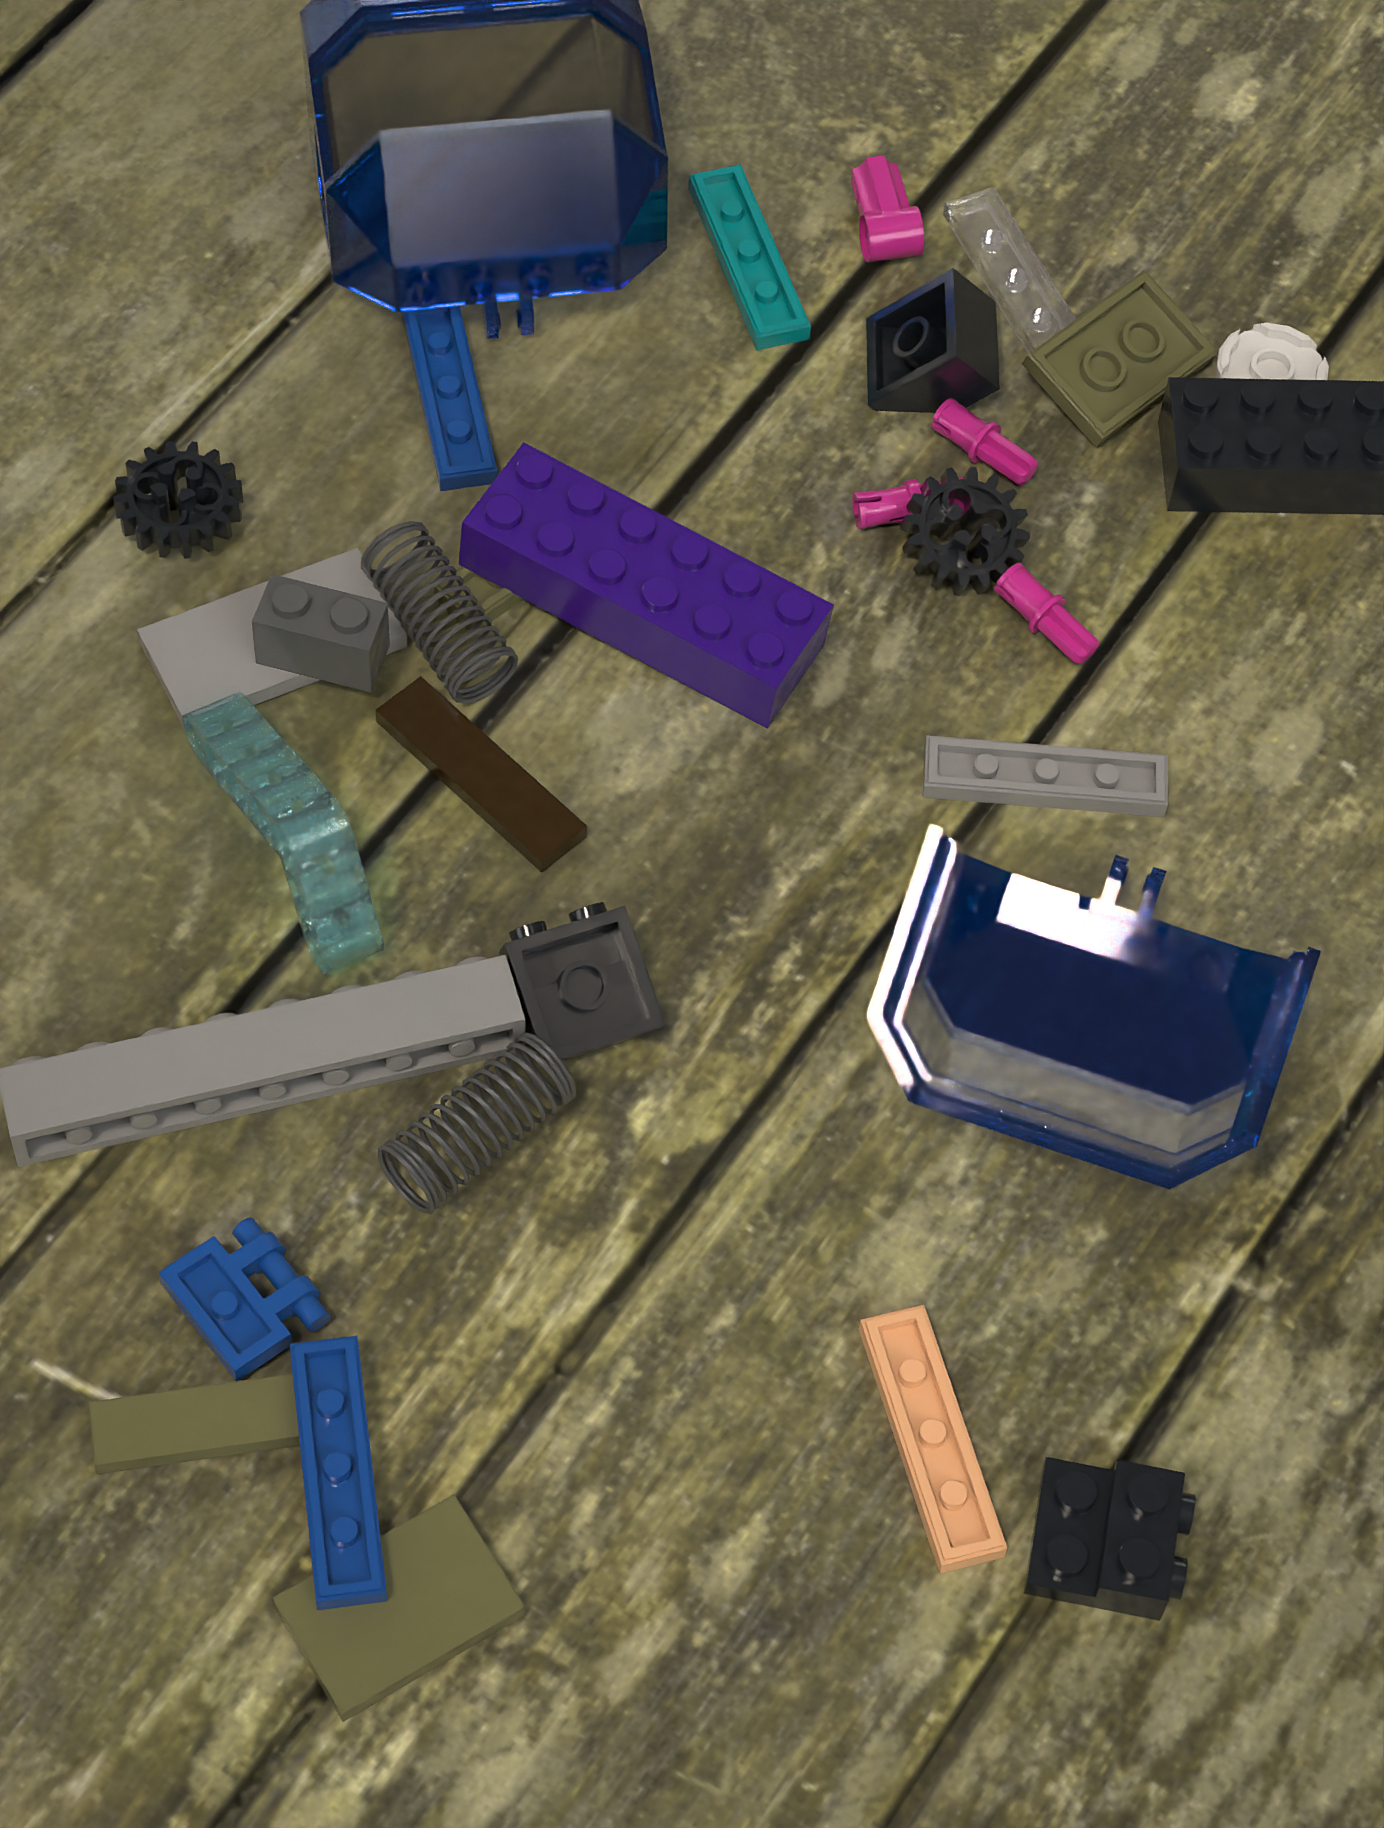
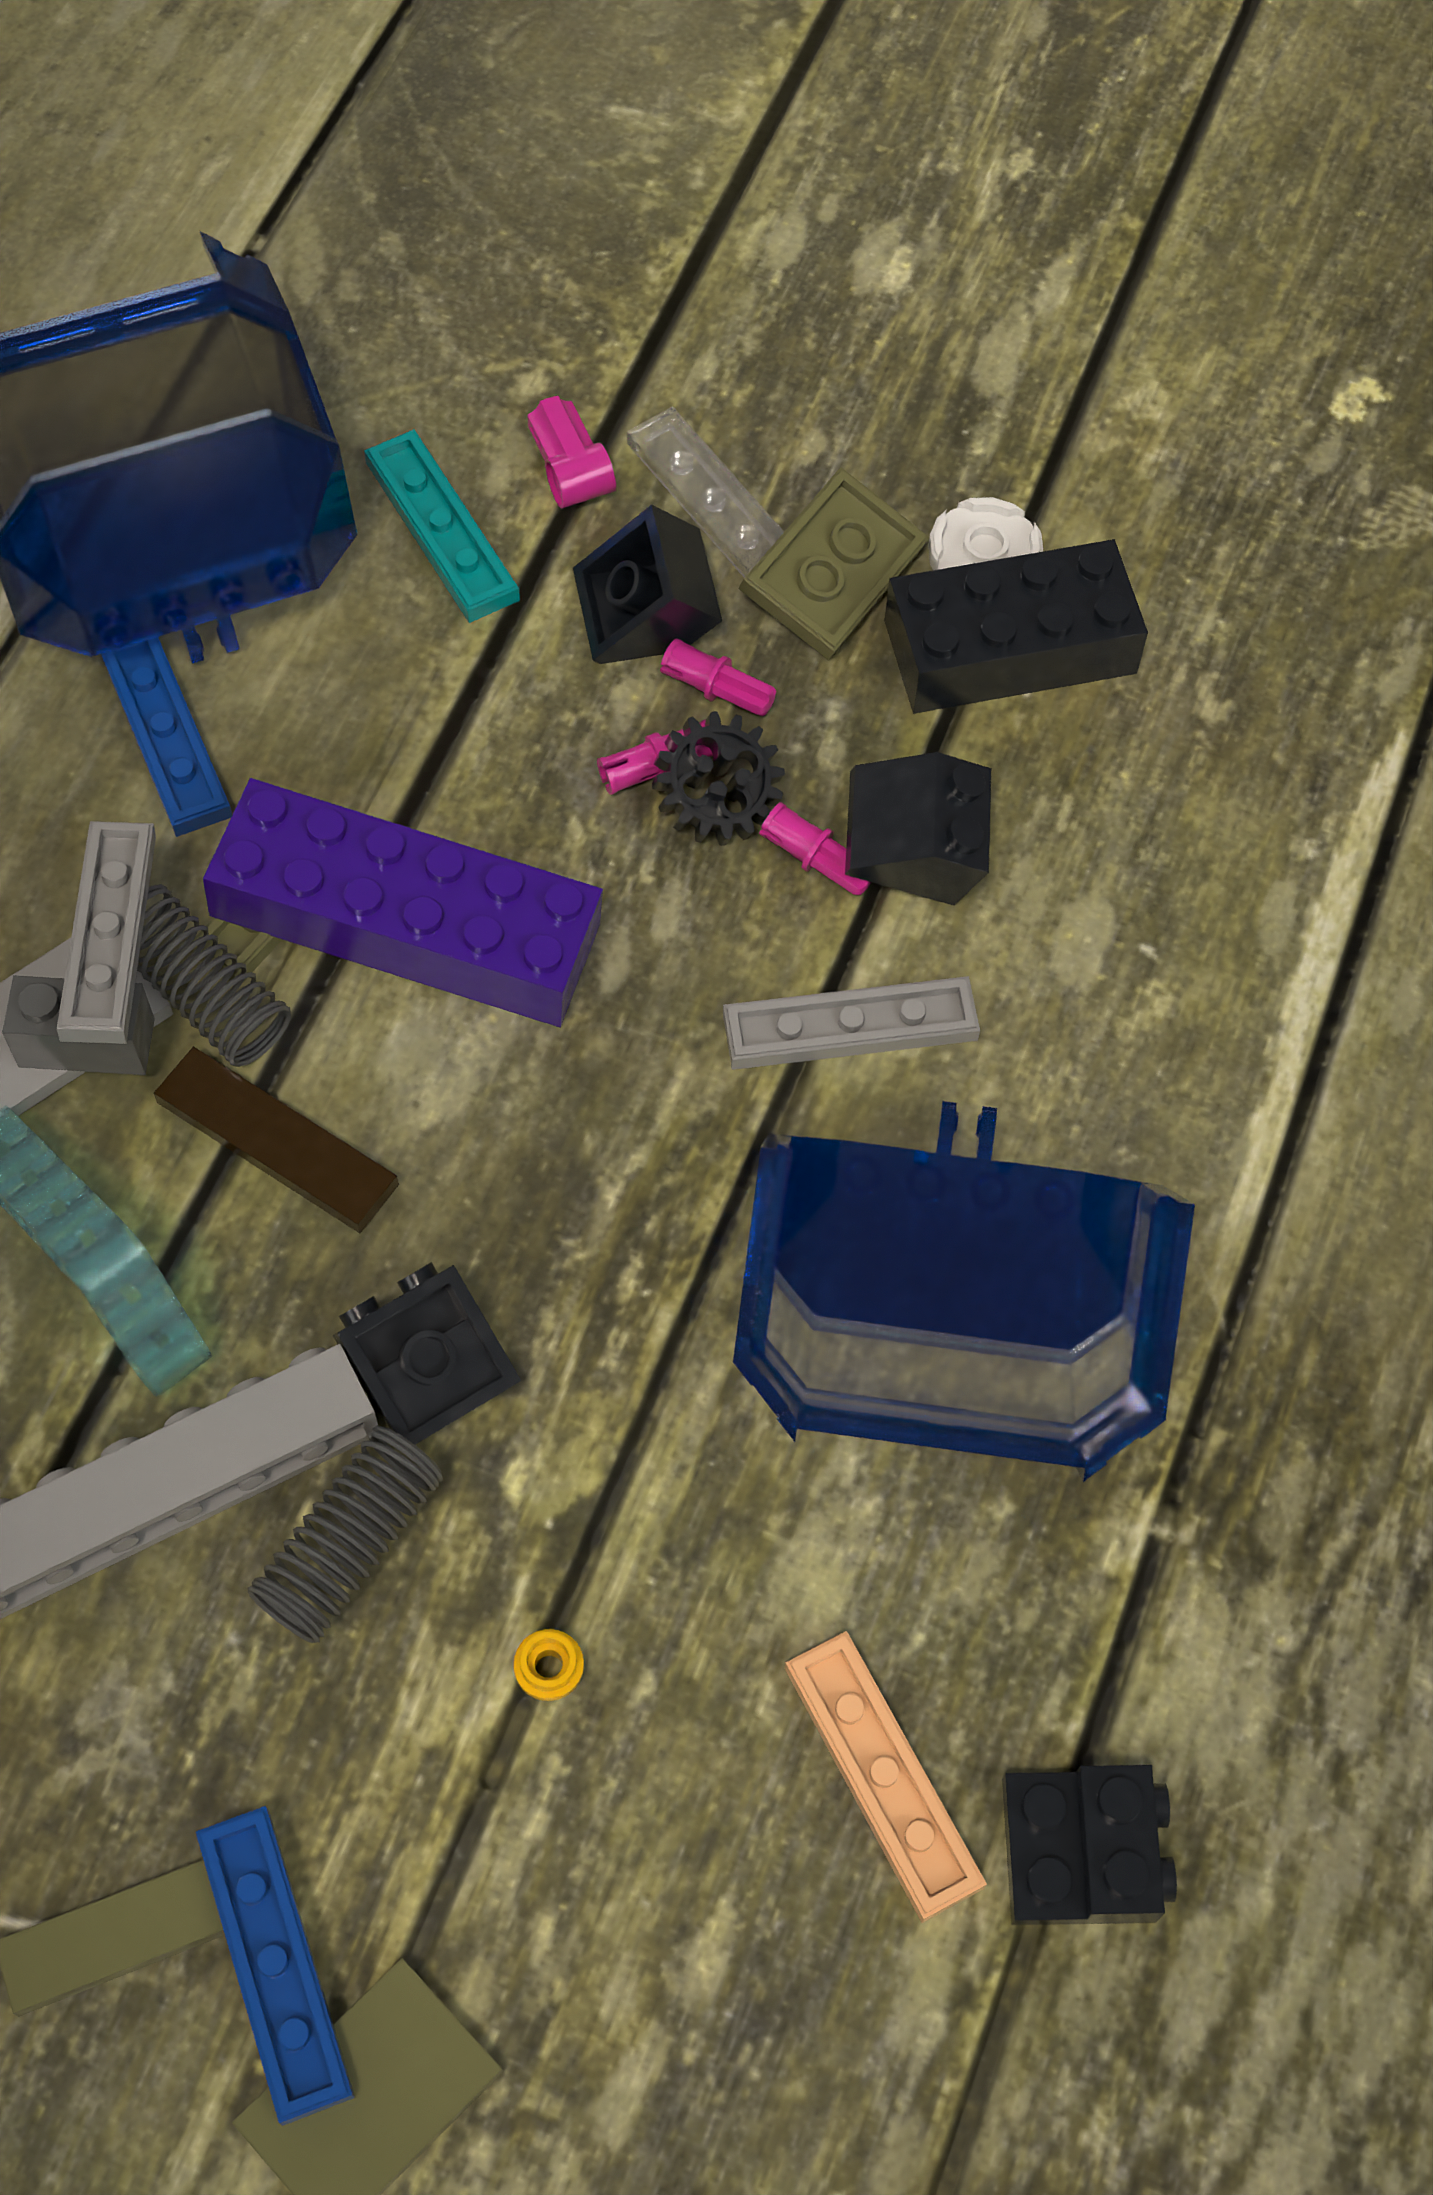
camera: 10 degrees left, 5 degrees up
blue plate [158,1217,331,1381] -> none
none -> light grey tile [57,821,156,1044]
none -> yellow plate [514,1629,584,1701]
none -> black slope [845,752,992,905]

